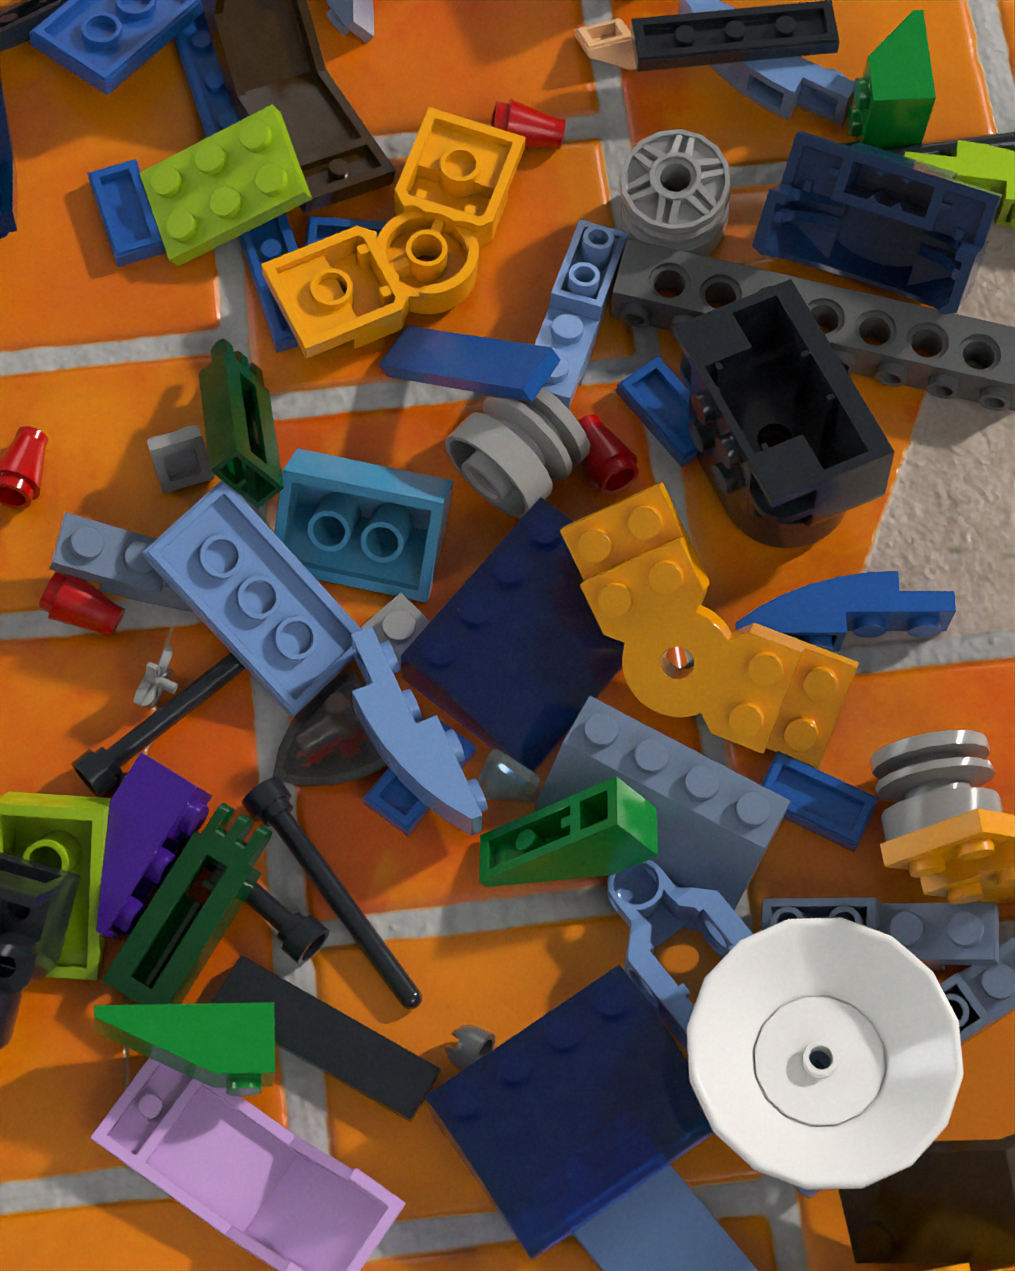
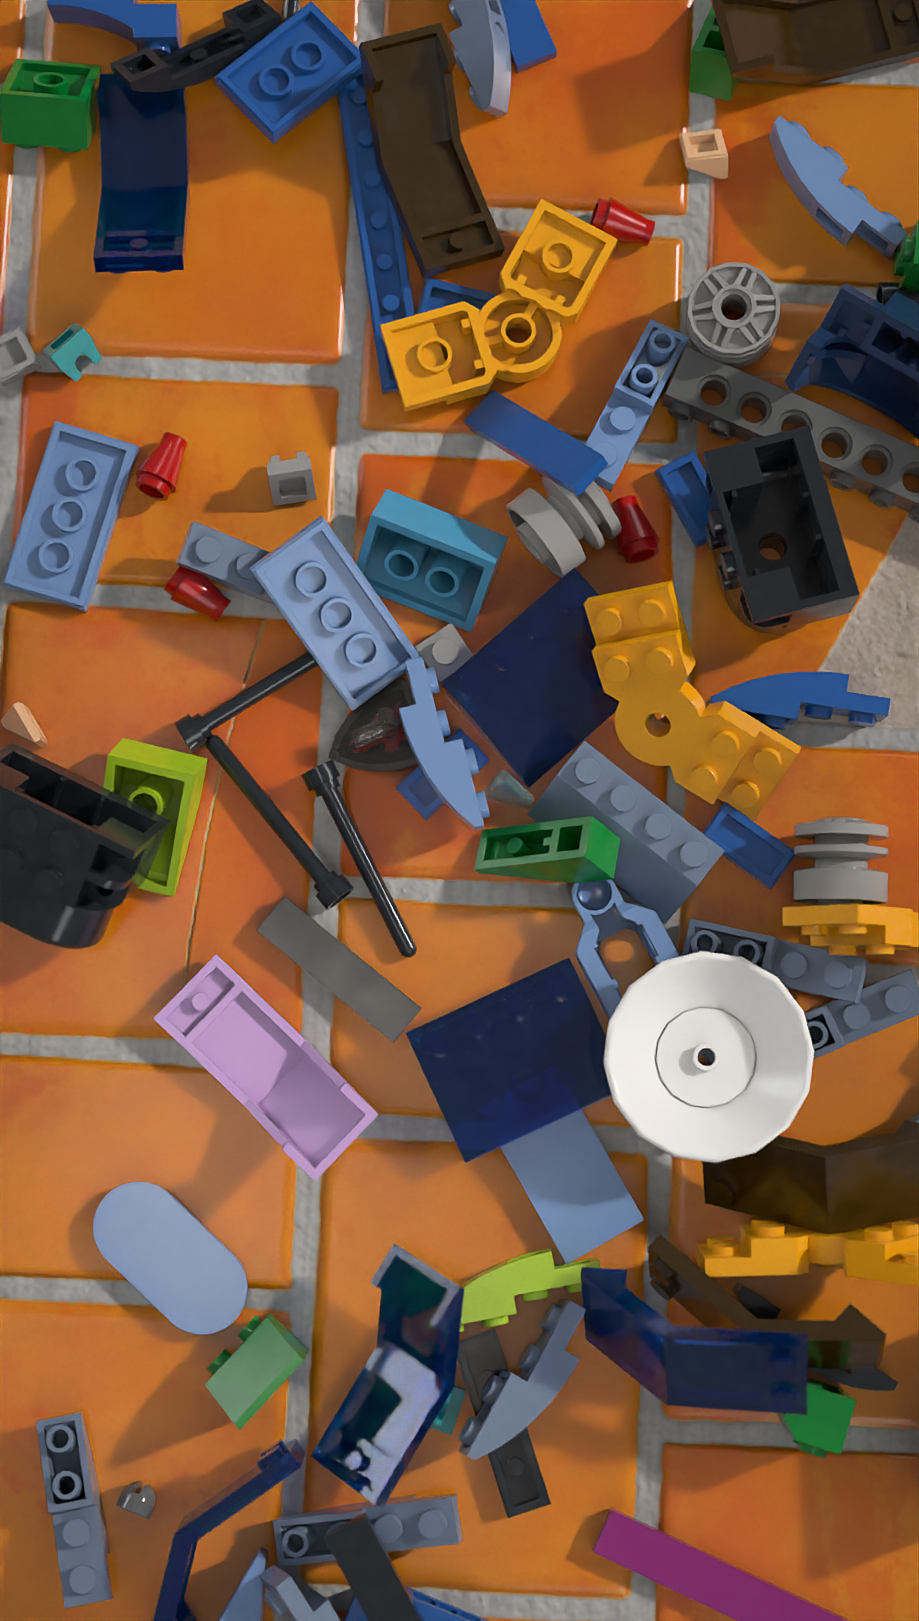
camera: 10 degrees right, 15 degrees up
blue tile [87,159,166,267] -> none
green slope [94,1002,275,1096] -> none
dark purple slope [96,752,212,941] -> none
dark green hinge [101,803,272,1005] -> none
light grey plant [133,645,178,708] -> none
lime plate [140,104,312,267] -> none
dark green hinge [198,338,284,509] -> none
dark grey hinge [446,1025,495,1077] -> none
black tile [630,0,840,72] -> none

